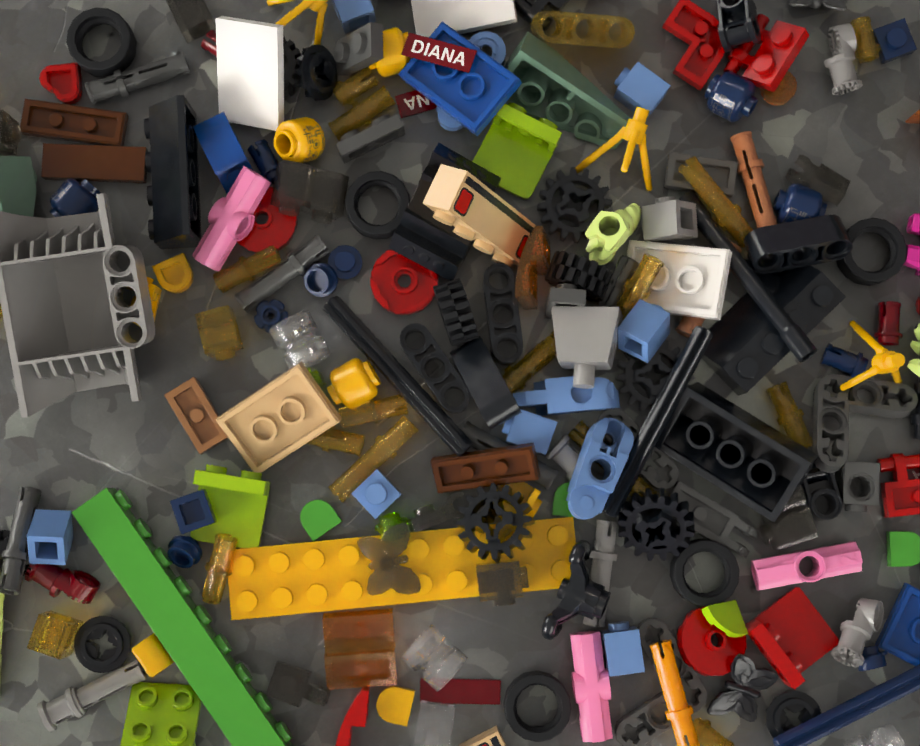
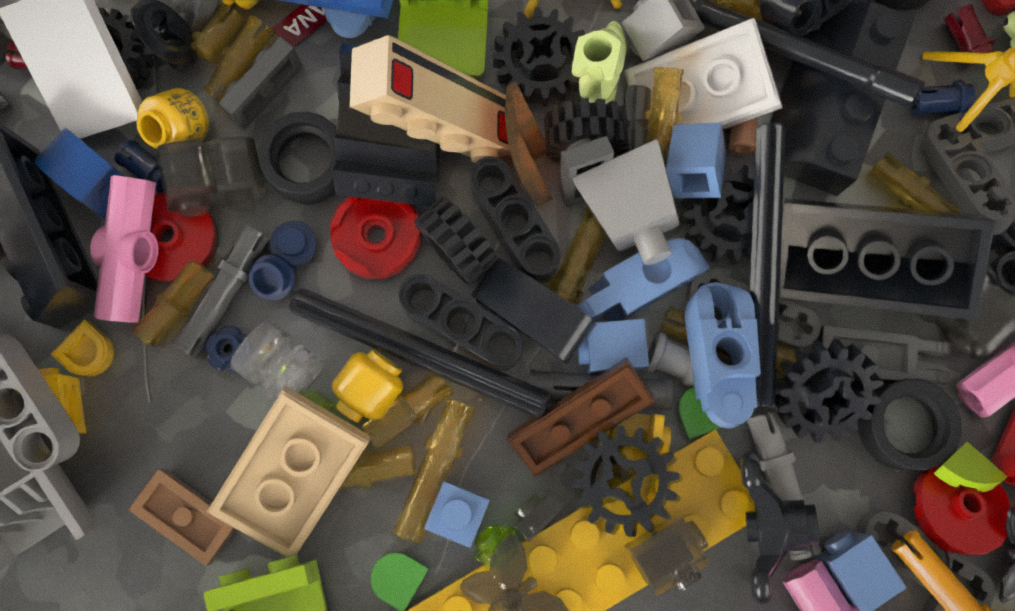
camera: 20 degrees left, 5 degrees down
clear yellow brick [195,305,244,361] -> none

